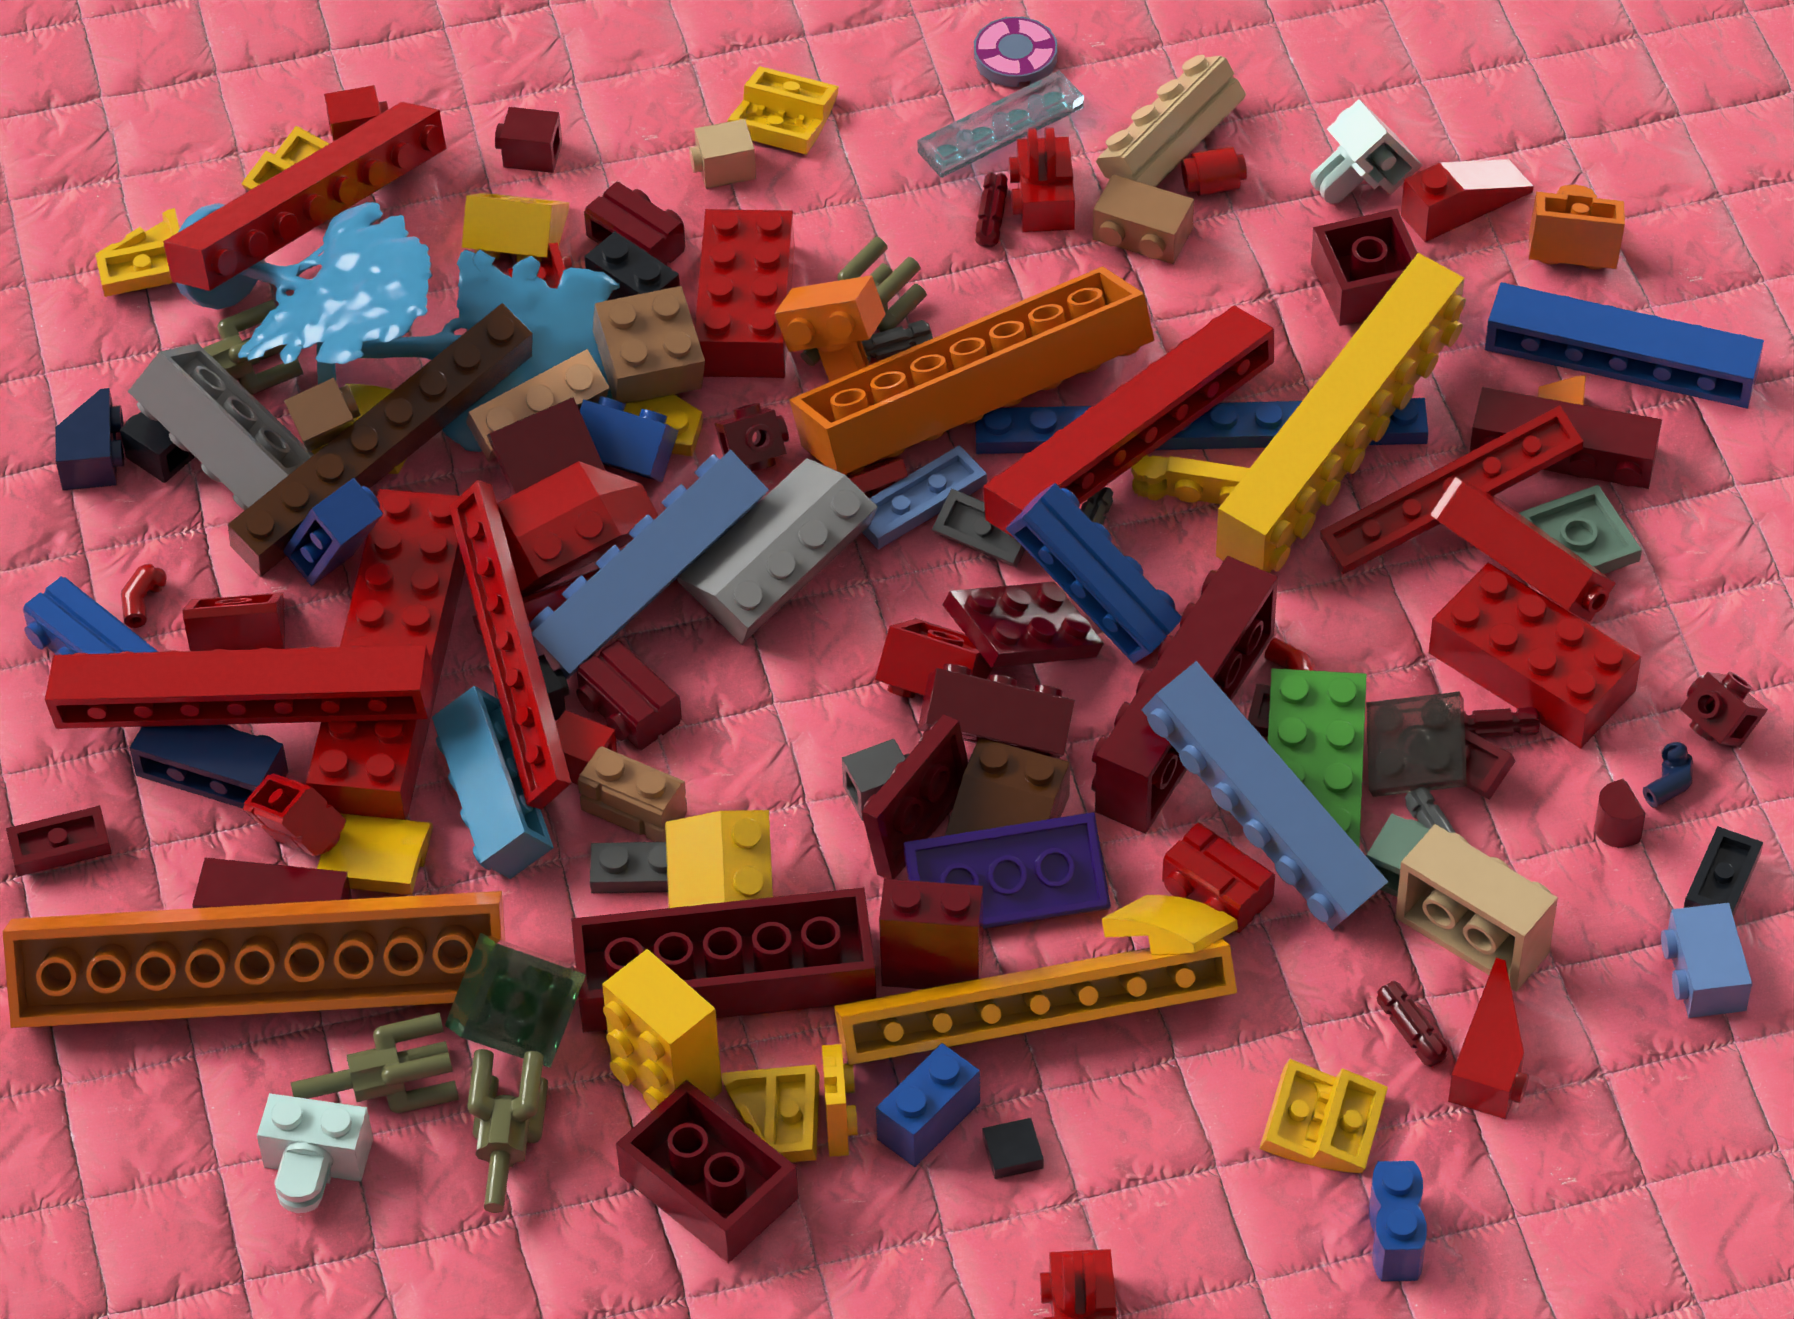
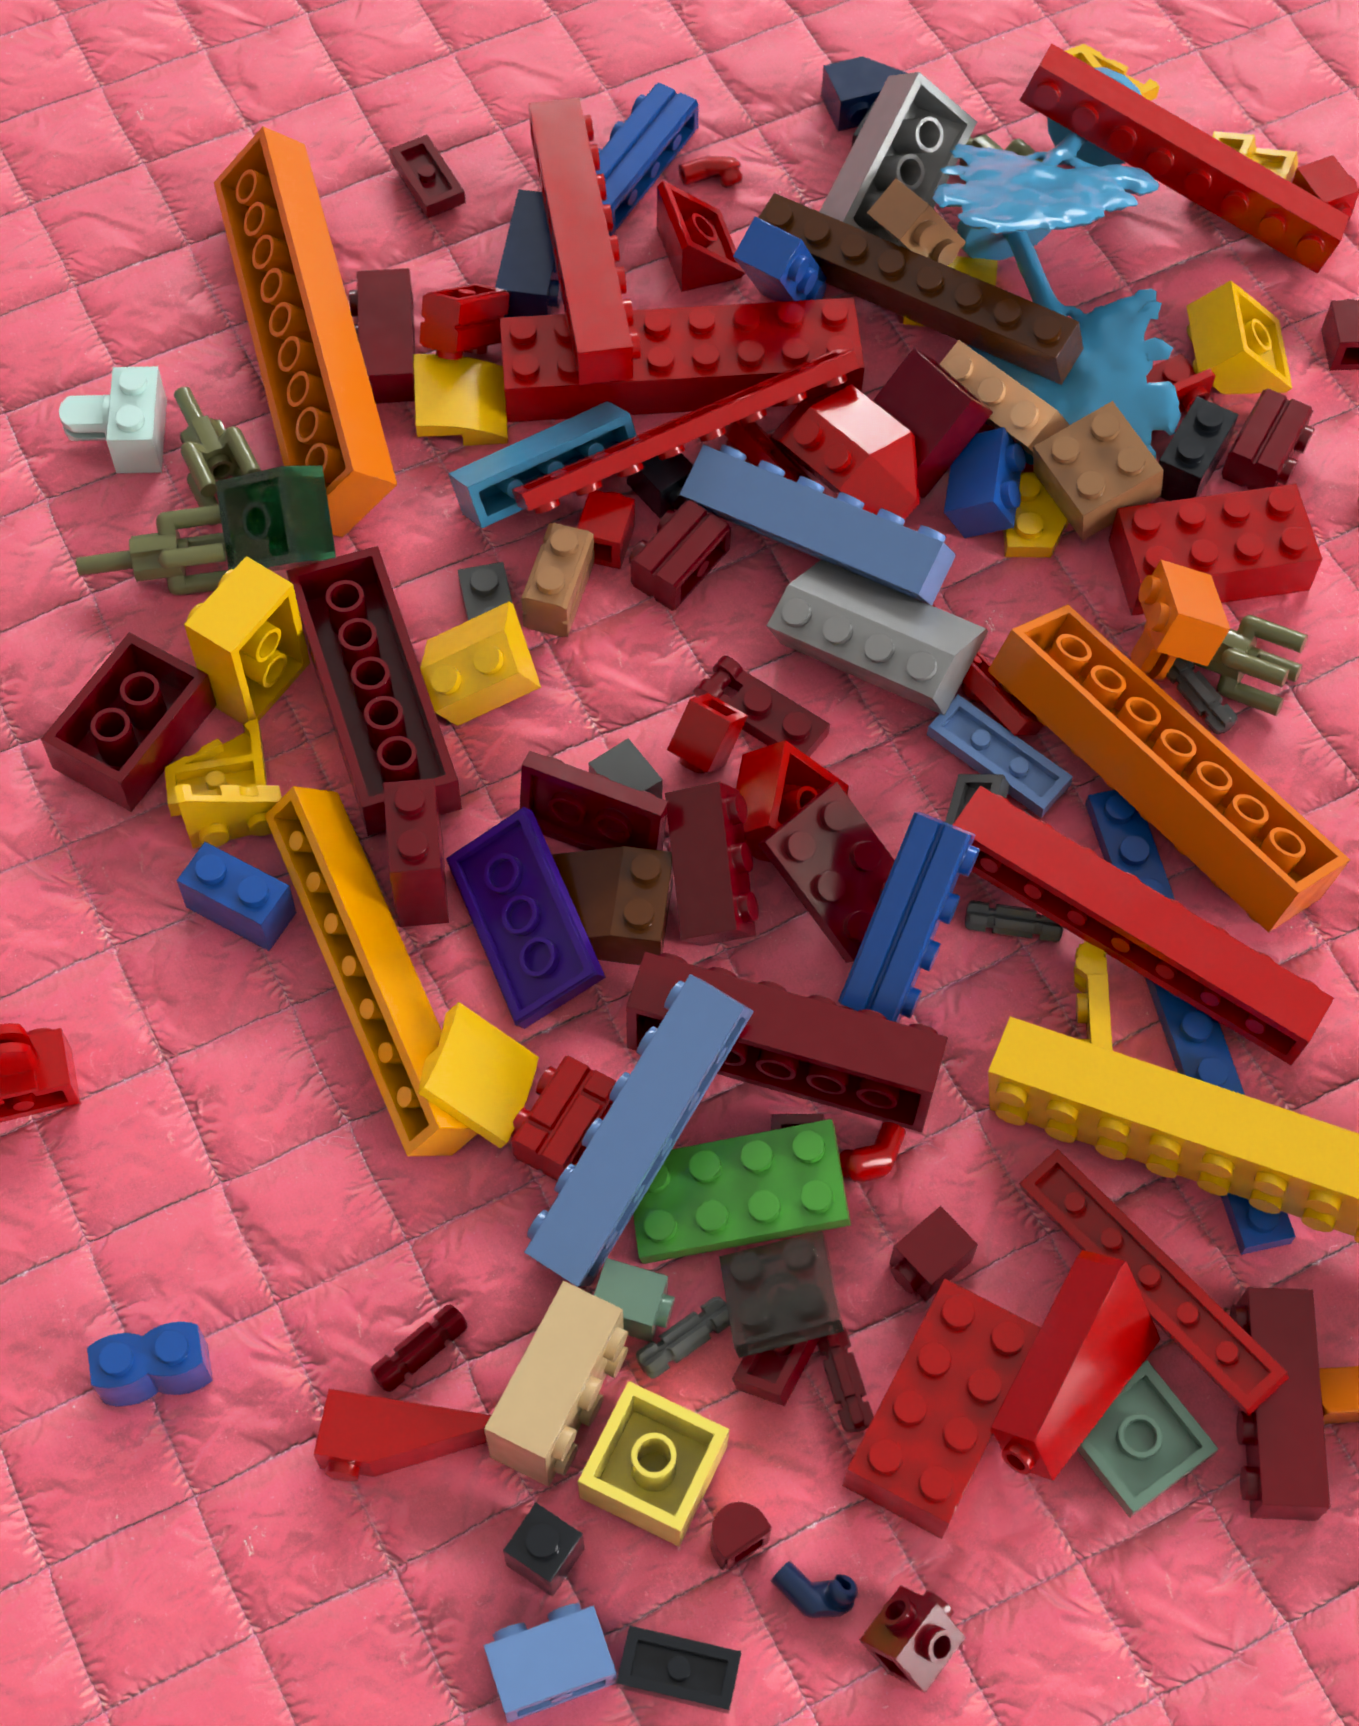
camera: 75 degrees right, 10 degrees up
dark red brick [714,403,789,471] -> none
black tile [982,1118,1044,1179] -> none
yellow slope [1259,1059,1388,1174] -> none
none -> black brick [503,1503,584,1597]
none -> light yellow brick [578,1381,729,1547]
none -> red brick [667,693,748,774]
none -> dark red plate [693,656,830,757]
none -> dark red brick [889,1206,978,1302]

